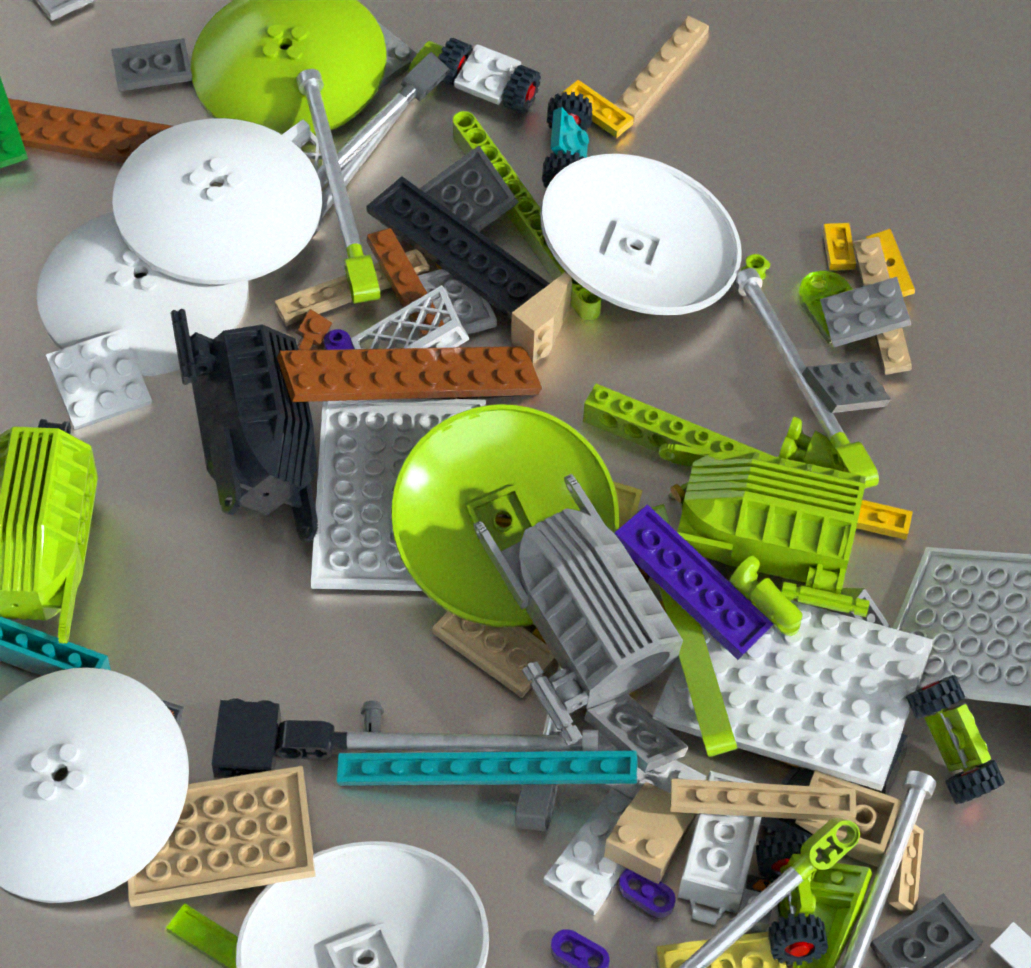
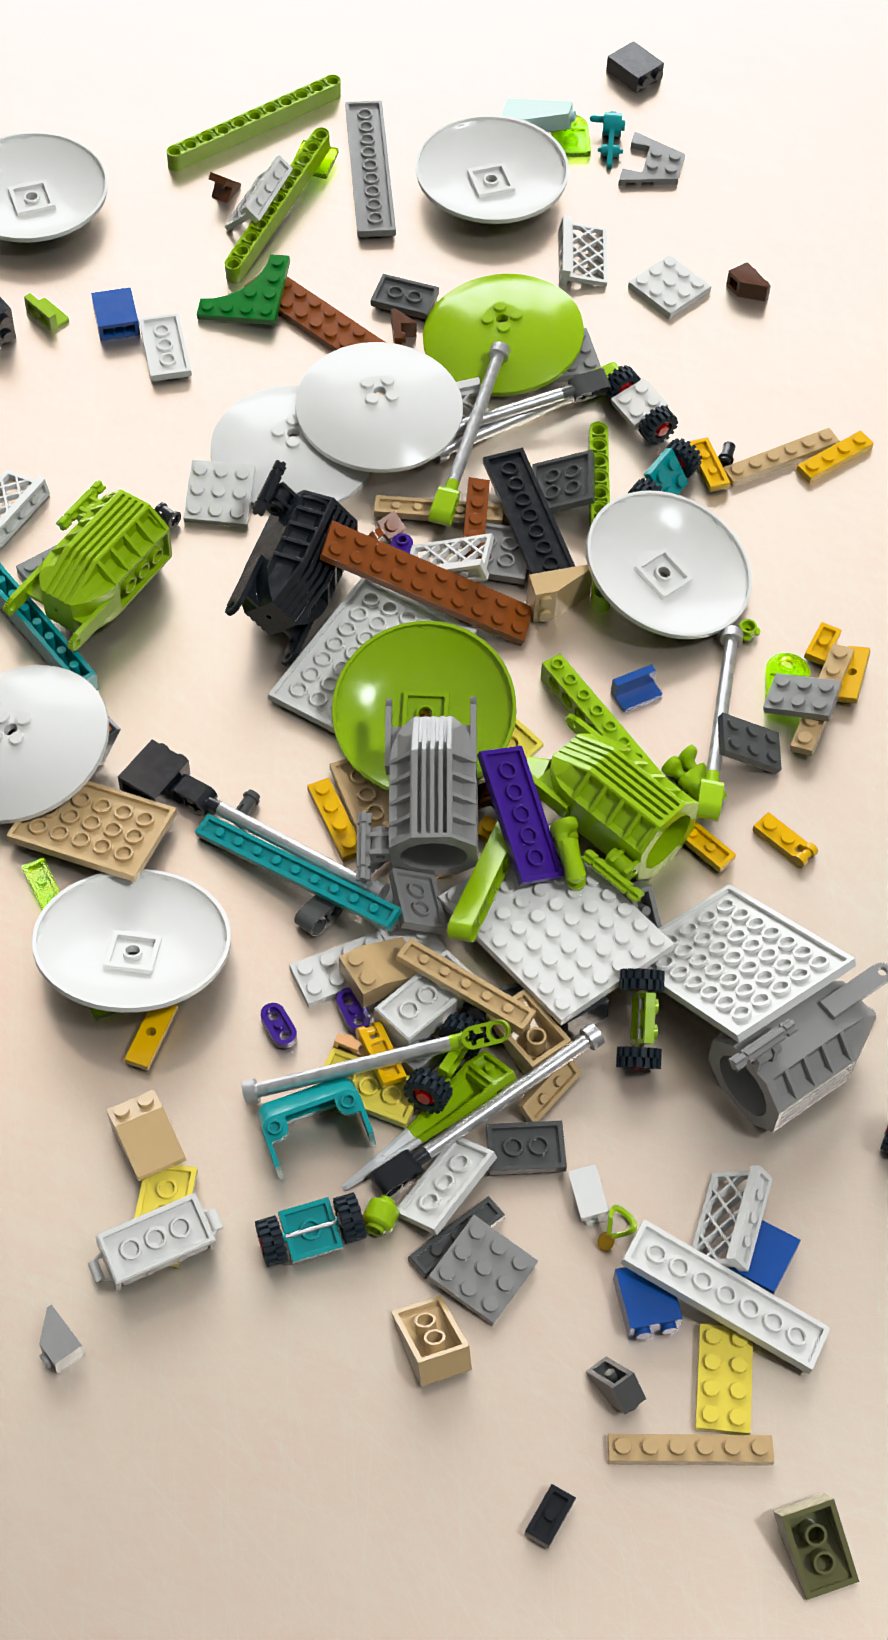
camera: 30 degrees right, 0 degrees up
none -> yellow plate [307,778,357,862]
none -> light nougat plate [333,1033,367,1057]
none -> yellow plate [356,1021,407,1088]
none -> reddish brown slope [391,309,417,345]
none -> blue panel [611,664,662,712]
none -> black pin [718,441,736,467]
none -> yellow plate [752,812,818,867]
none -> yellow plate [796,430,874,483]

